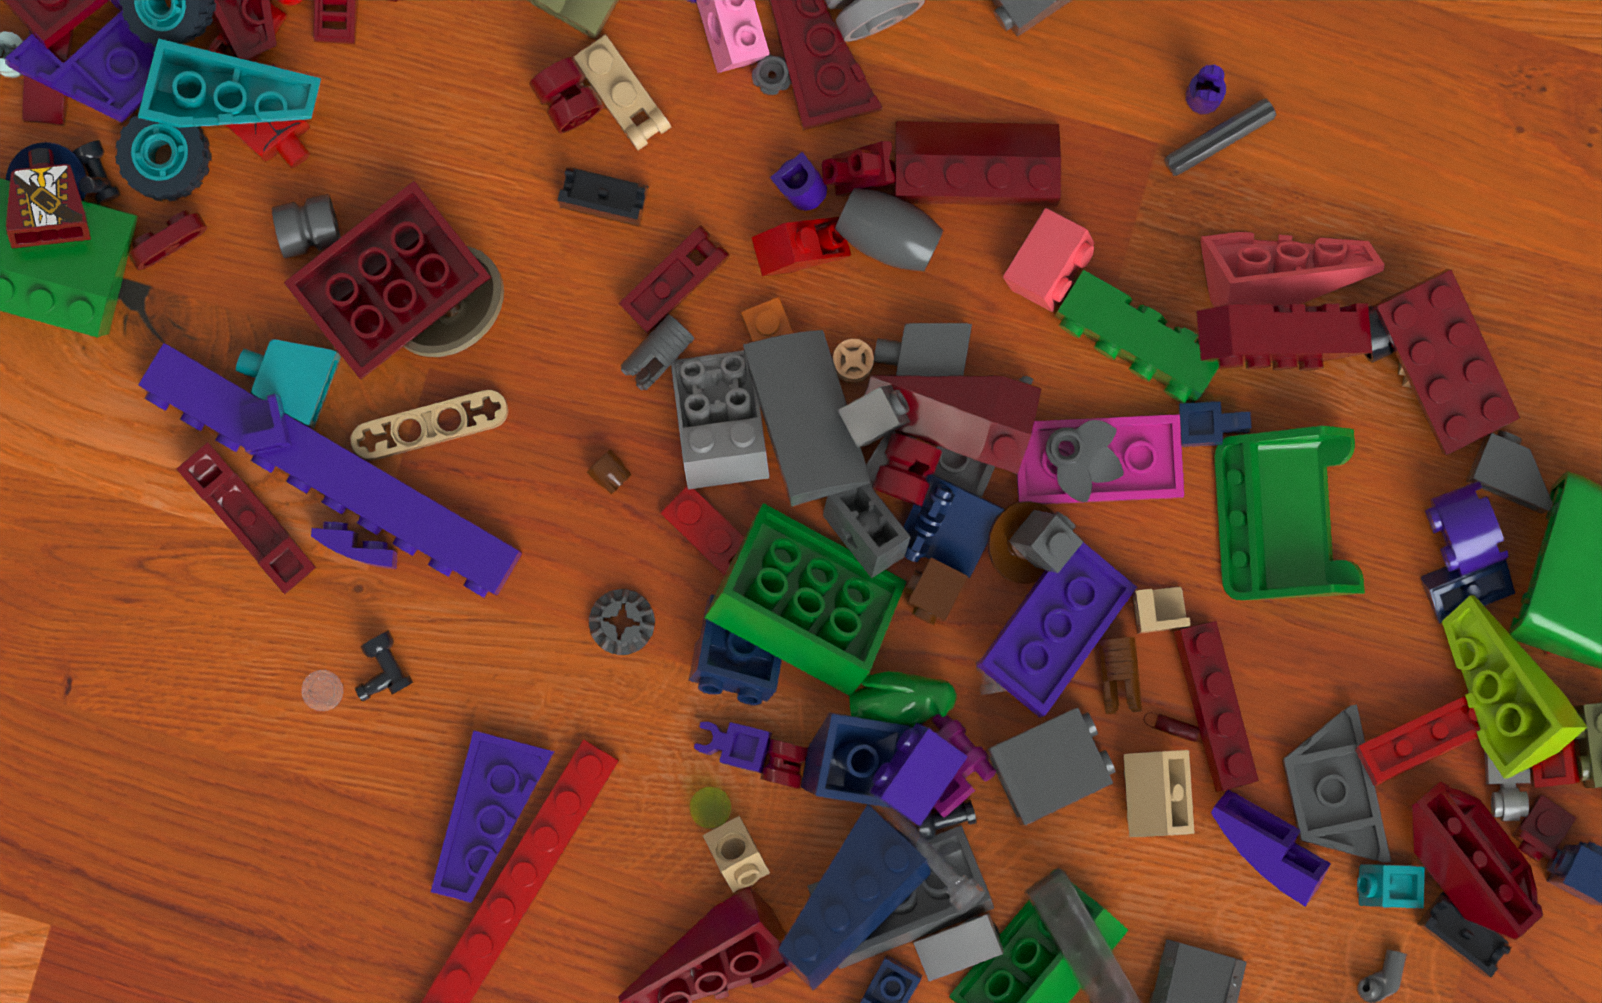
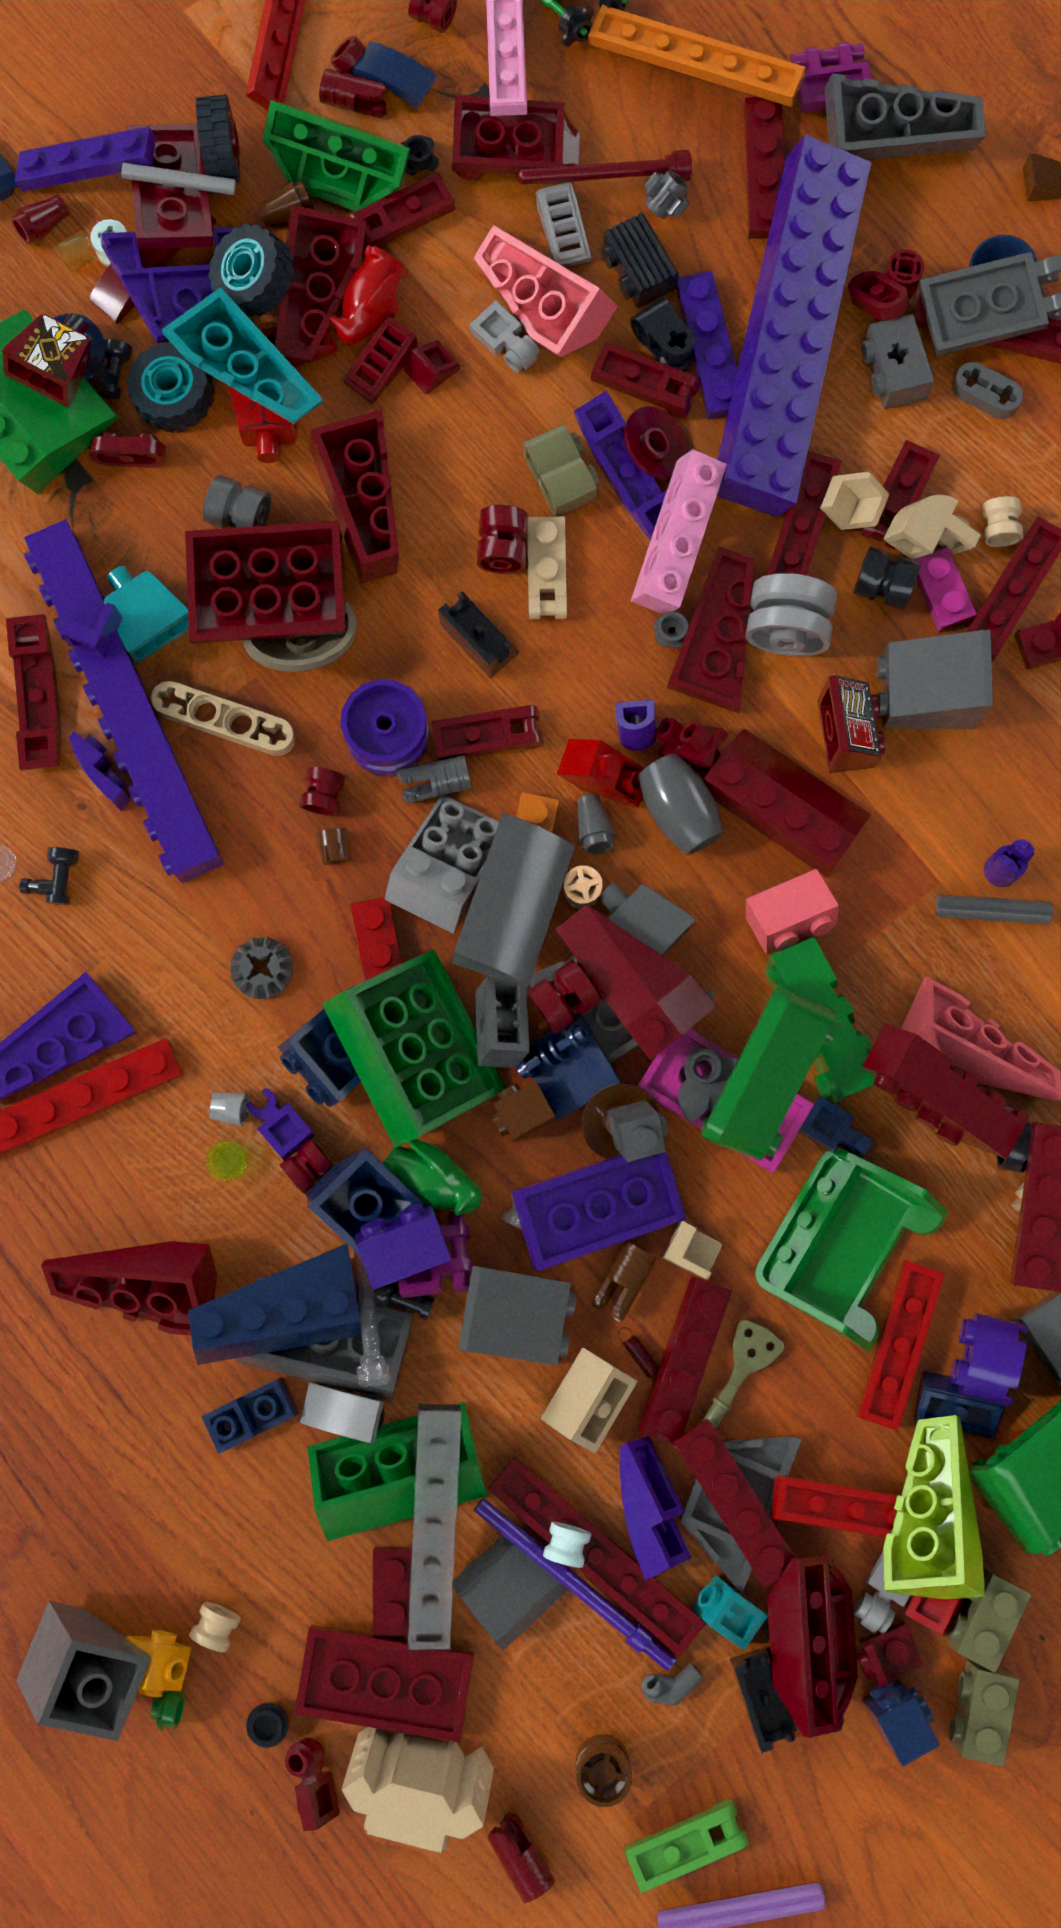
camera: 35 degrees right, 5 degrees down
tan brick [703,816,770,893] -> none
brick [838,385,910,447] -> none
none -> light grey hose [209,1092,249,1126]
none -> dark red wheel [299,767,345,816]
none -> dark red wedge [311,409,399,584]
none -> dark purple wheel [340,679,429,776]
none -> dark purple bar [473,1497,677,1671]
none -> dark red plate [488,1456,706,1657]
none -> light aqua wheel [543,1522,591,1568]
none -> dark grey cone [577,794,616,854]
none -> dark red plate [673,1419,795,1588]
none -> olive piece [699,1319,785,1431]
none -> green windscreen [701,980,840,1160]
none -> slope [817,675,885,773]
none -> red plate [856,1260,945,1431]

